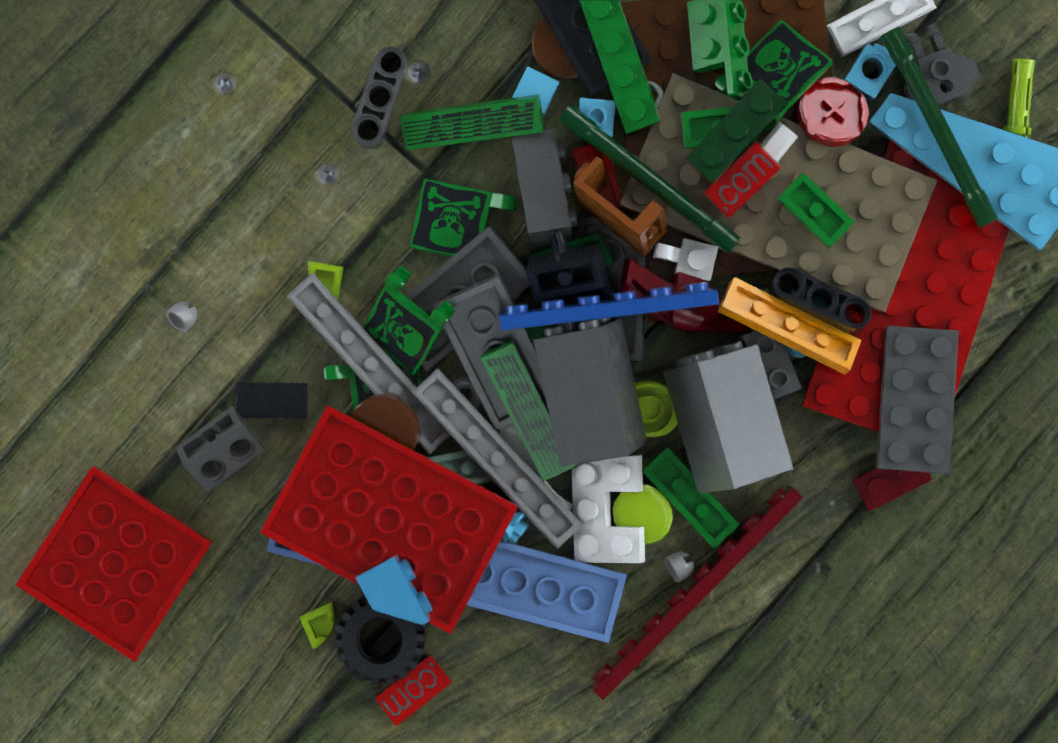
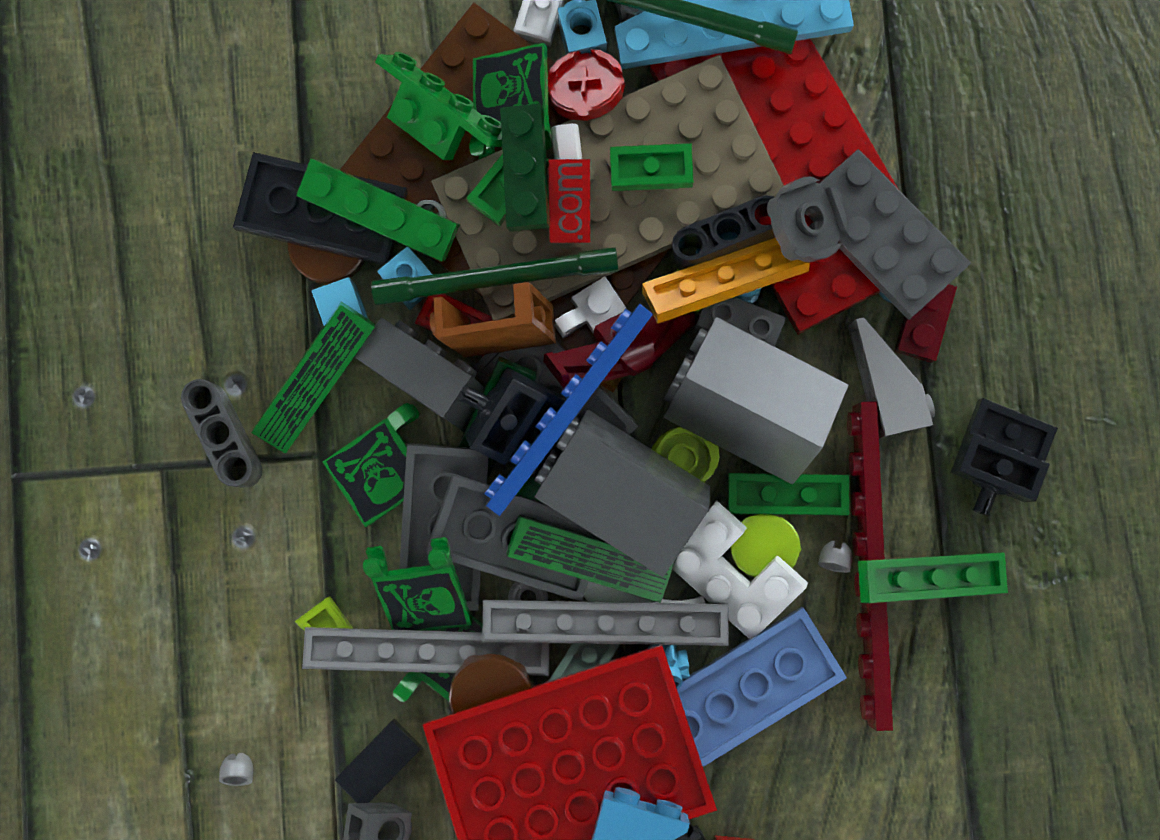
camera: 50 degrees left, 5 degrees down
none -> dark grey plate [767,177,847,262]
none -> light grey slope [848,317,935,439]
none -> green plate [858,552,1008,603]
none -> black plate [950,398,1058,516]

